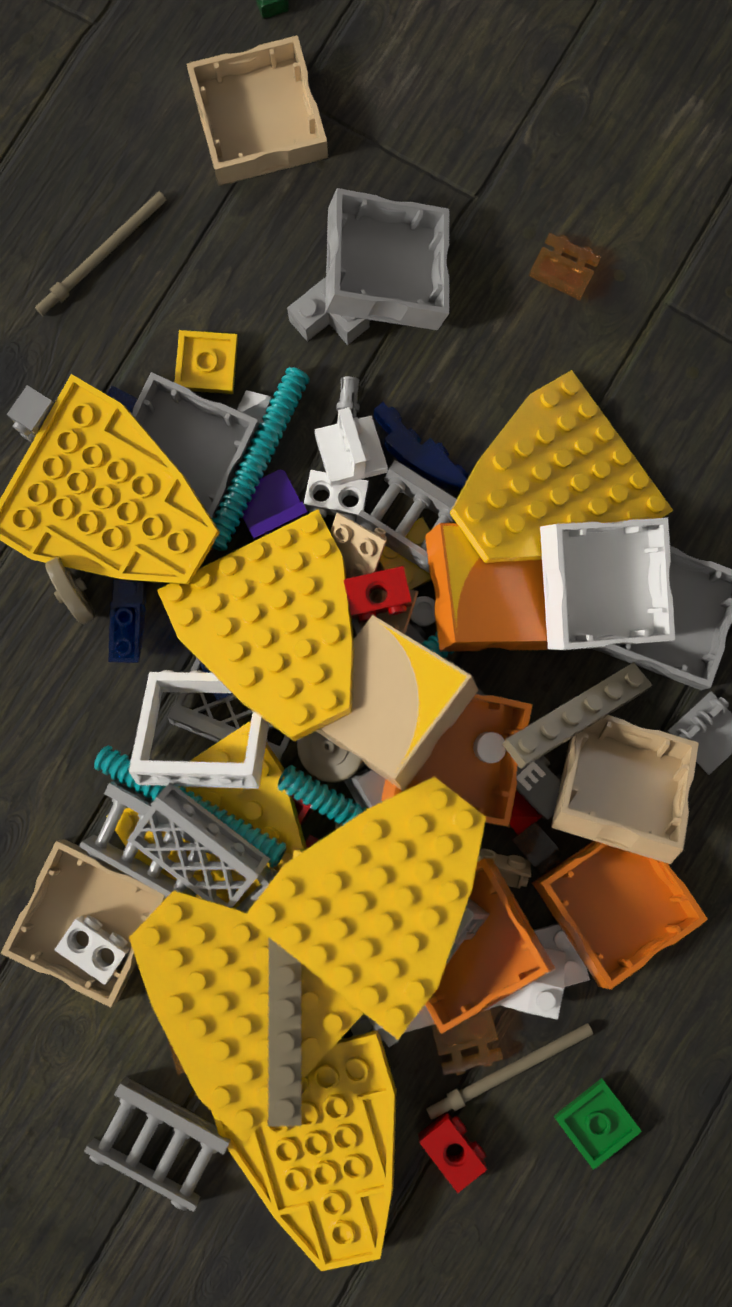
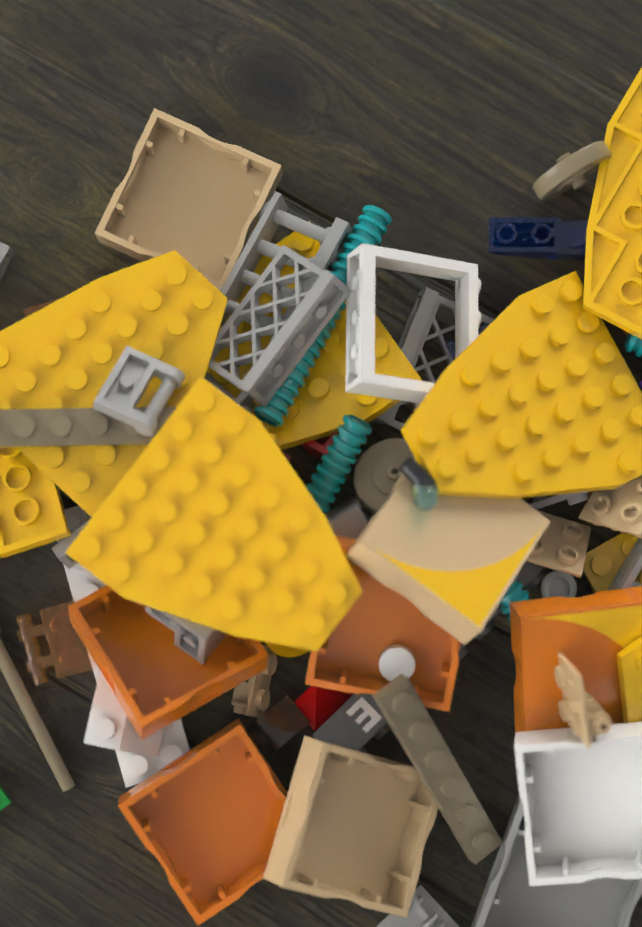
camera: 90 degrees right, 0 degrees up
white brick [55,915,130,985] -> none
red brick [343,566,412,623] -> none
none -> light grey plate [93,346,185,436]
none -> arm [399,456,438,510]
none -> tan hinge [554,652,612,748]

